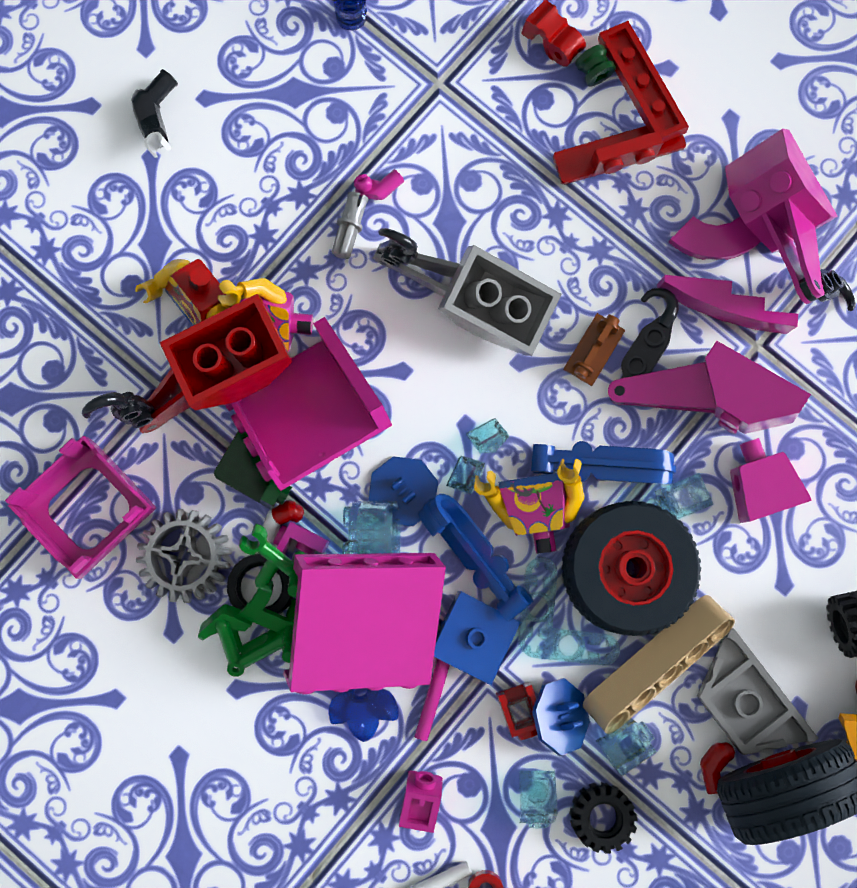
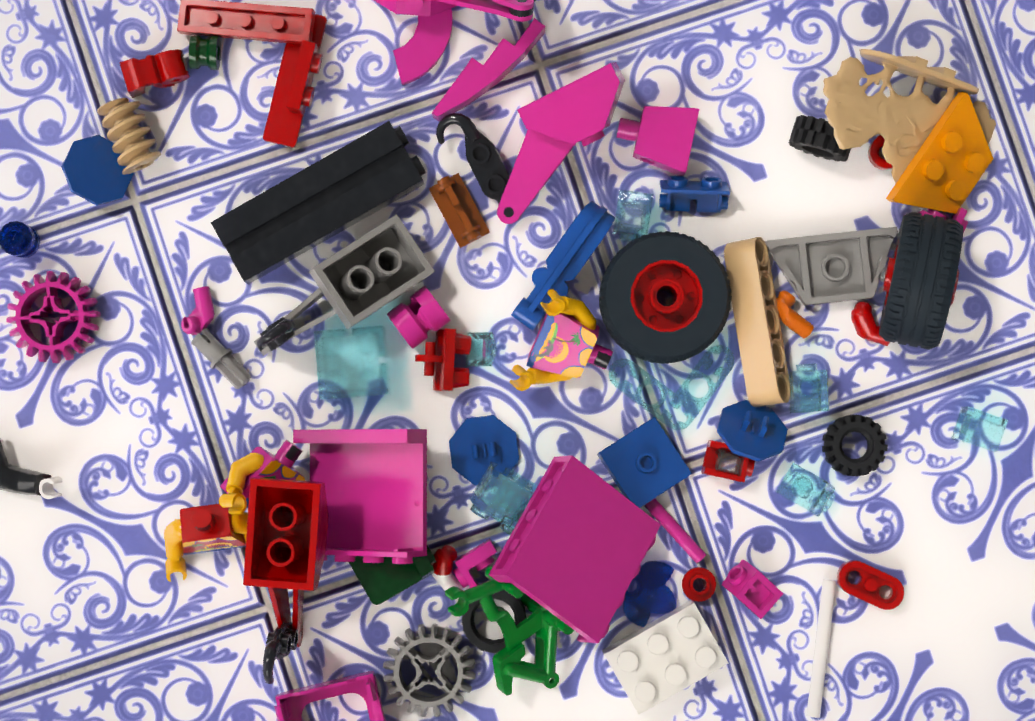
camera: 50 degrees left, 5 degrees up
blue piece [418,494,534,621] -> none
clear light blue slope [446,455,485,495] -> none
none -> dark pink gear [6,271,101,363]
none -> blue piece [61,135,134,206]
none -> tan piece [97,98,161,175]
none -> black brick [210,121,426,284]
none -> clear light blue piece [314,325,391,401]
none -> dark pink wheel [387,286,451,349]
none -> red hips [415,328,472,391]
none -> white brick [602,600,729,715]
none -> blue hinge [659,176,730,213]
none -> red plate [682,567,716,602]
none -> orange arm [776,290,814,338]

